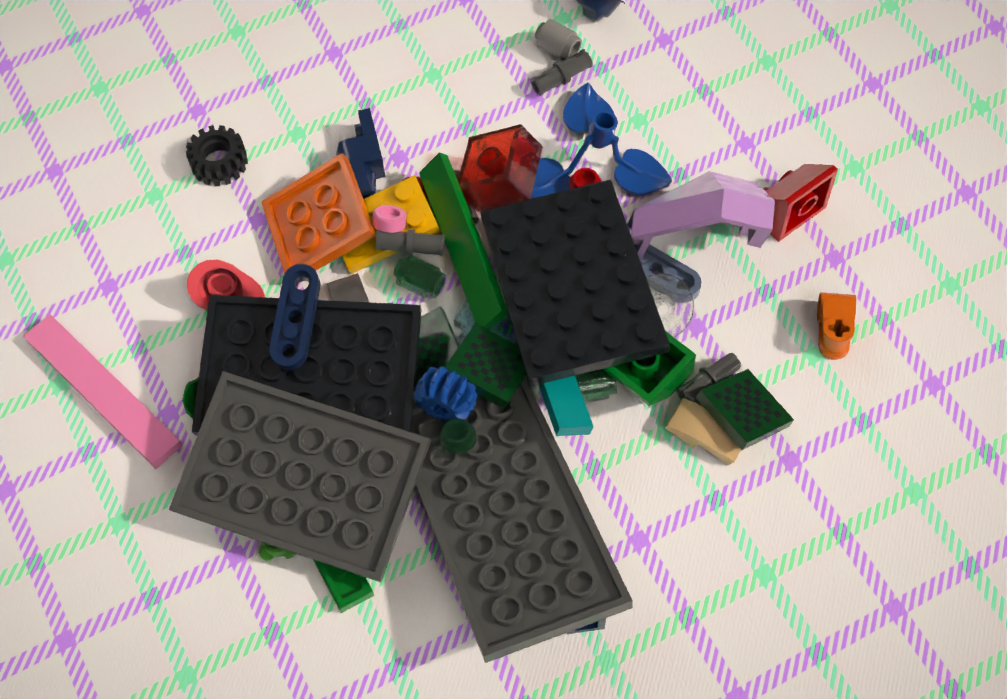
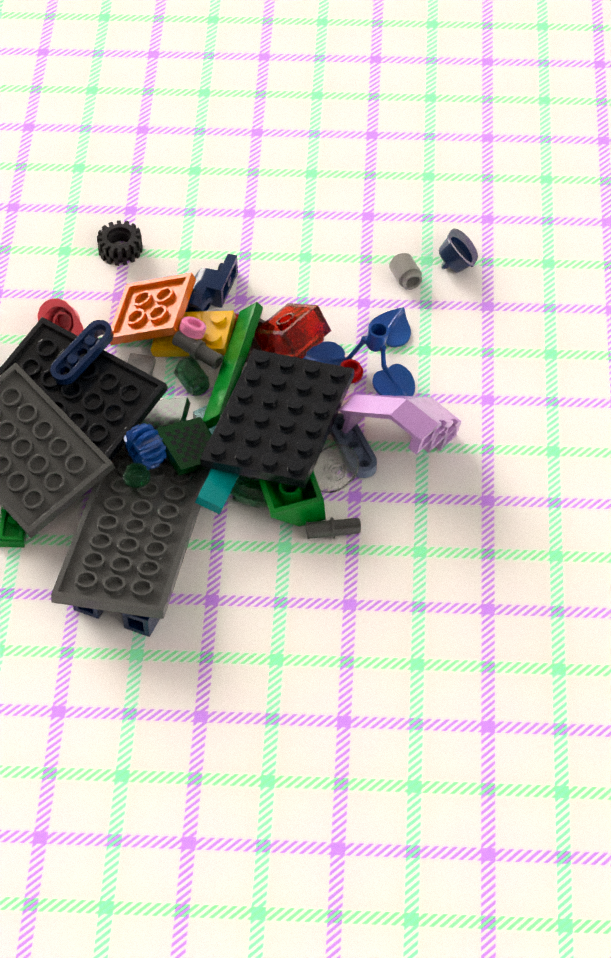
camera: 30 degrees right, 10 degrees down
dark grey pin [530,49,593,96] -> none
tan slope [665,398,741,465] -> none
dark green tile [696,369,794,450] -> none
red slope [763,164,838,242] -> none
orange piece [817,292,856,360] -> none

